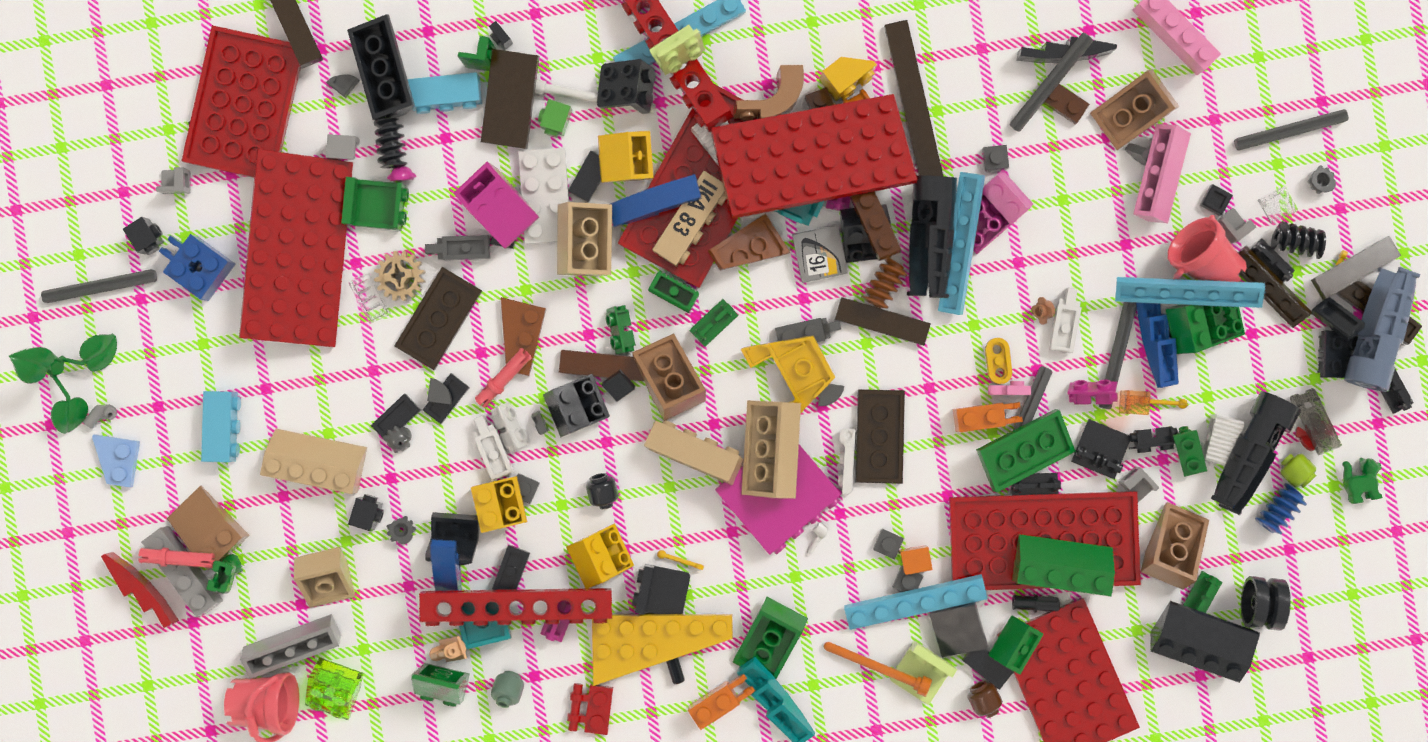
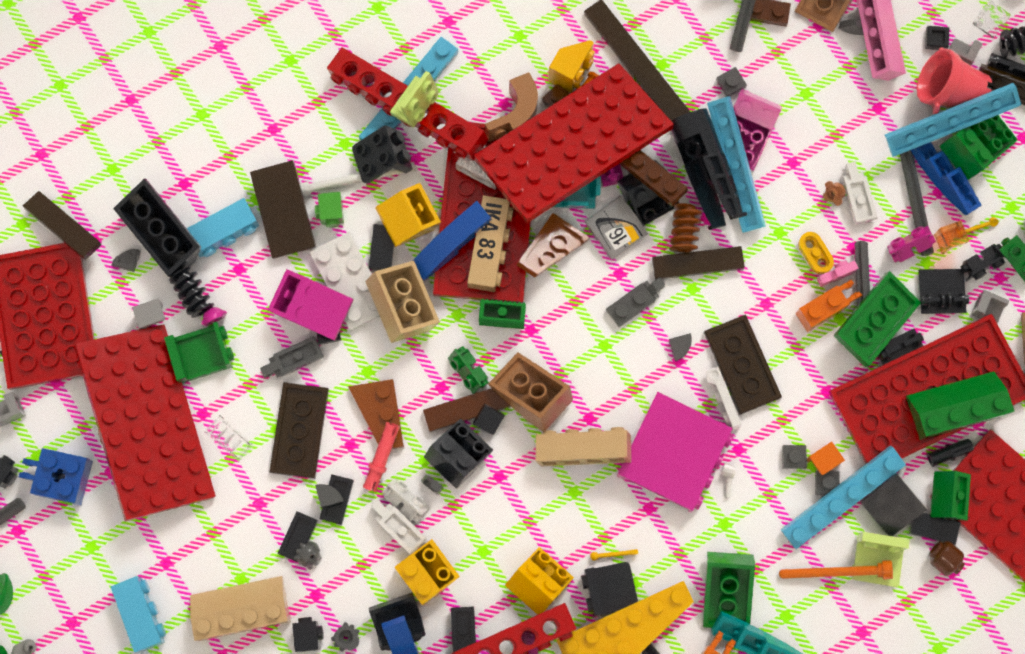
camera: 25 degrees left, 10 degrees down
tan gear [374,251,426,301] -> none
green panel [457,36,496,72] -> none
black plate [489,21,513,49] -> none
dark grey plate [517,473,540,504] -> none
black head [586,473,619,509] -> none
green hinge [689,299,739,347] -> none
yellow wing [741,335,836,414] -> none
tan slope [742,400,801,498] -> none

